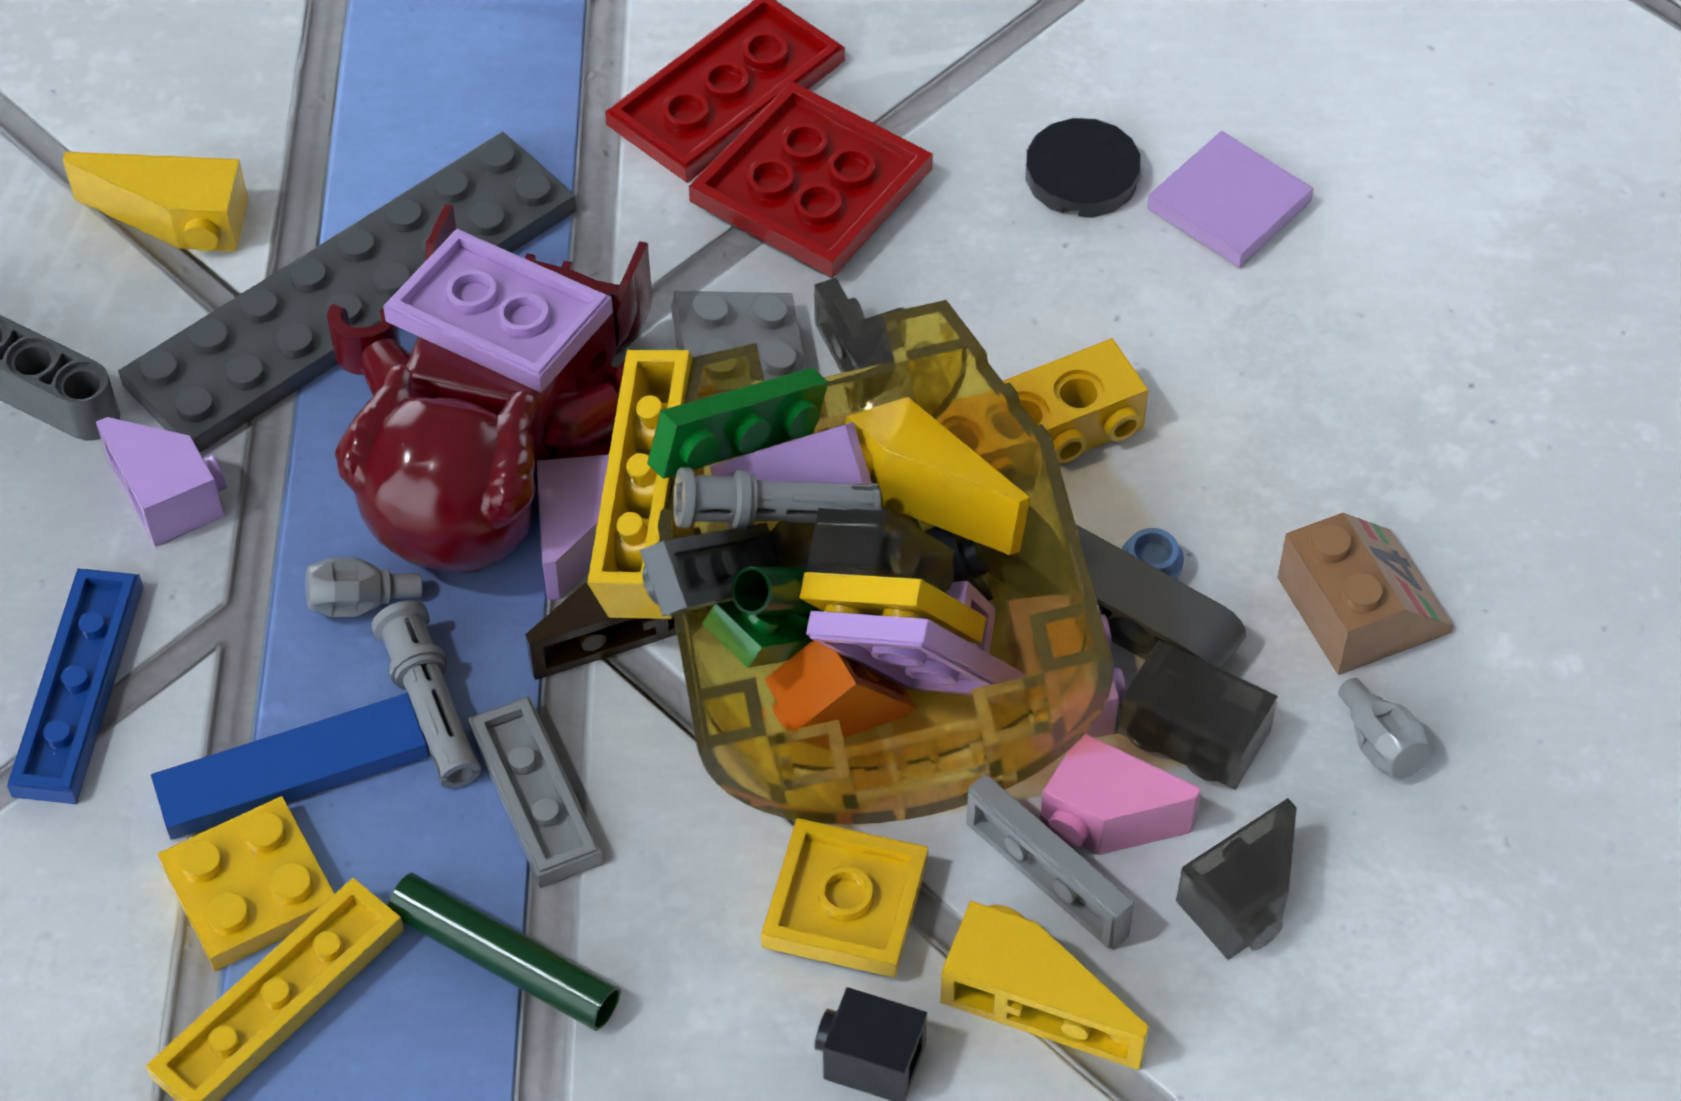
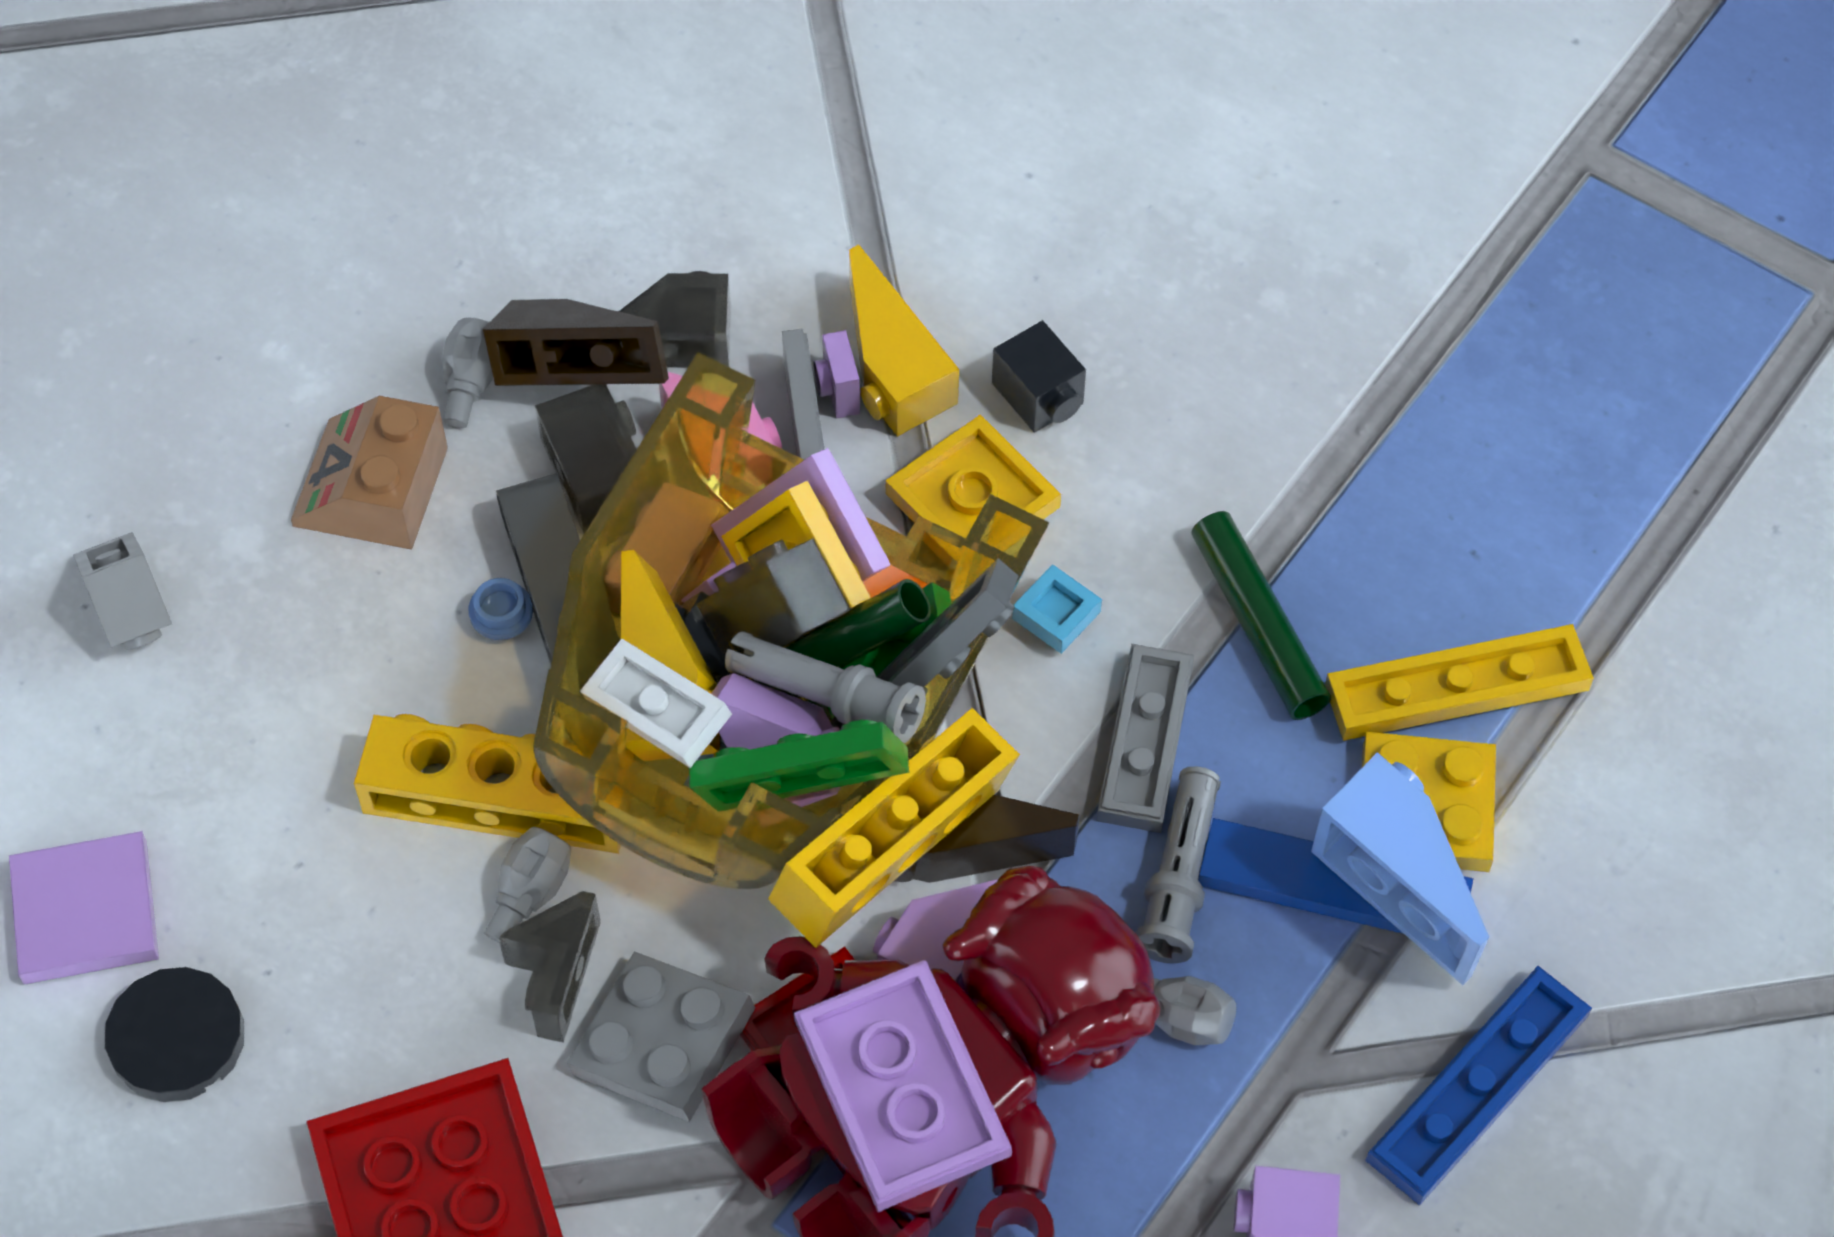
camera: 145 degrees left, 5 degrees up
none -> light grey slope [73,532,172,649]
none -> dark brown slope [483,299,669,386]
none -> white plate [580,639,732,768]
none -> lavender plate [813,330,860,419]
none -> medium azure plate [1012,564,1102,654]
none -> light blue slope [1311,752,1489,985]

